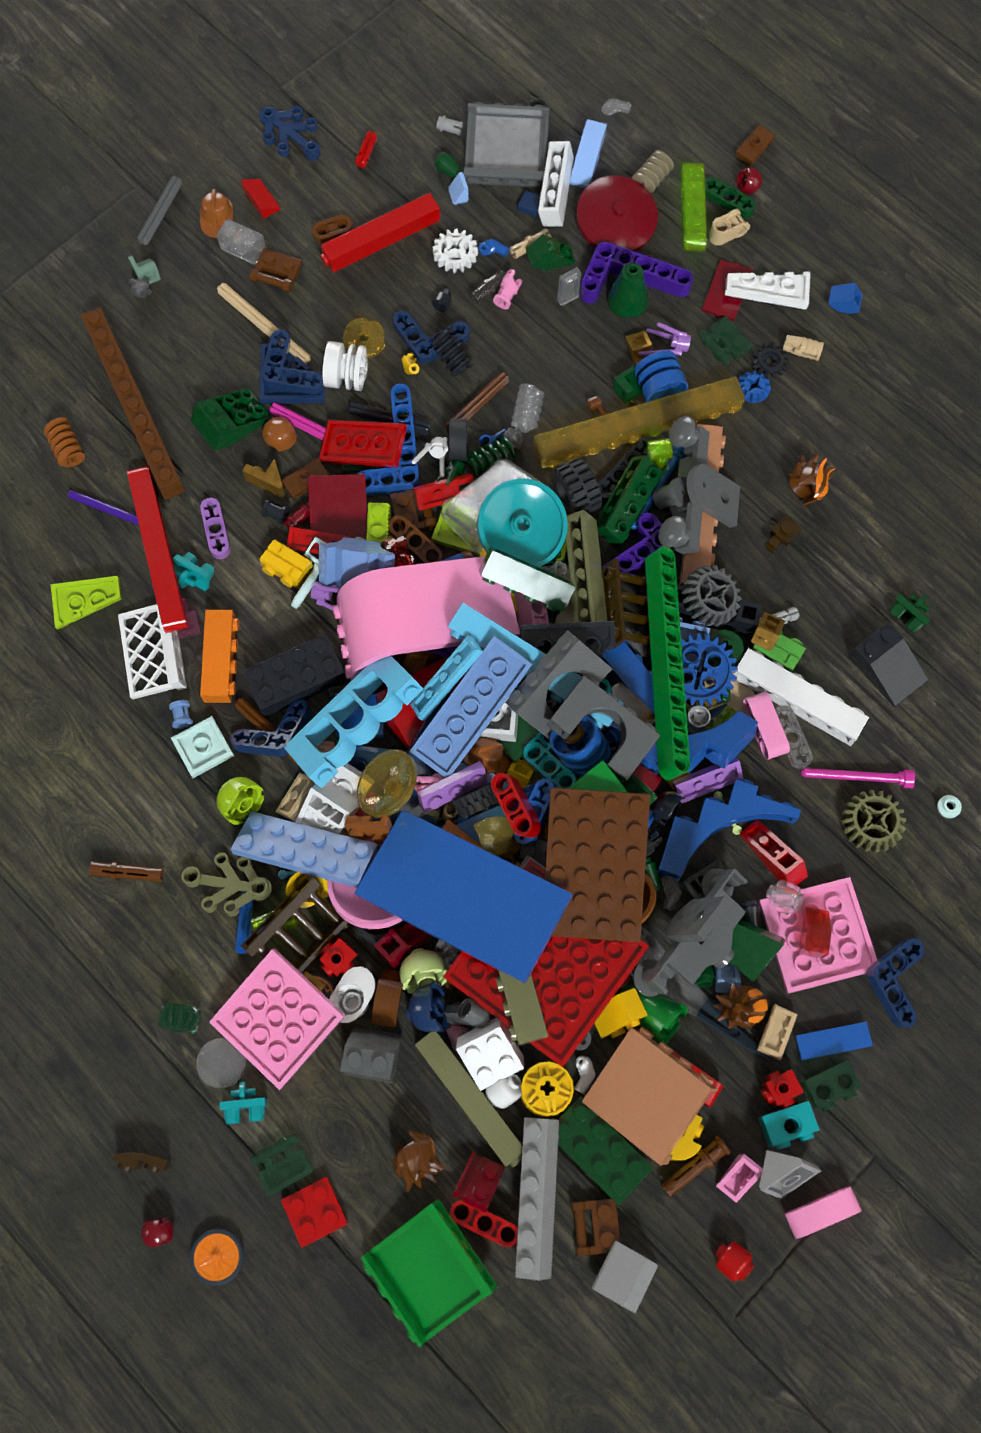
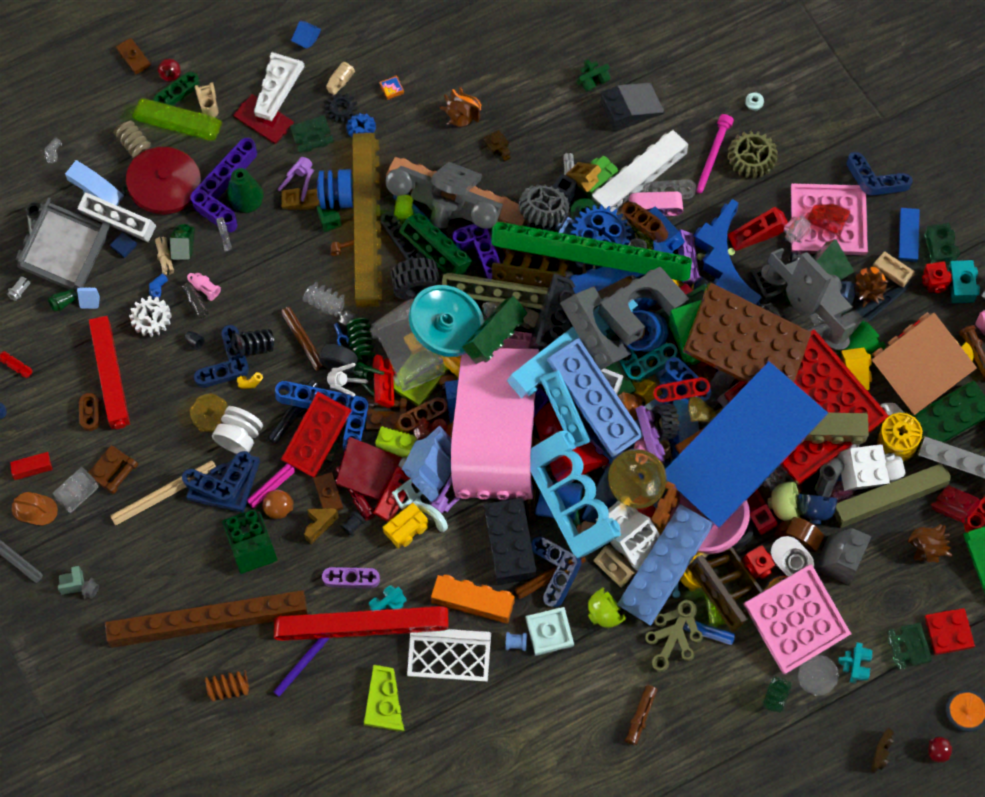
camera: 70 degrees left, 5 degrees down
none -> tile [380,76,404,100]
none -> reddish brown beam [622,201,668,243]

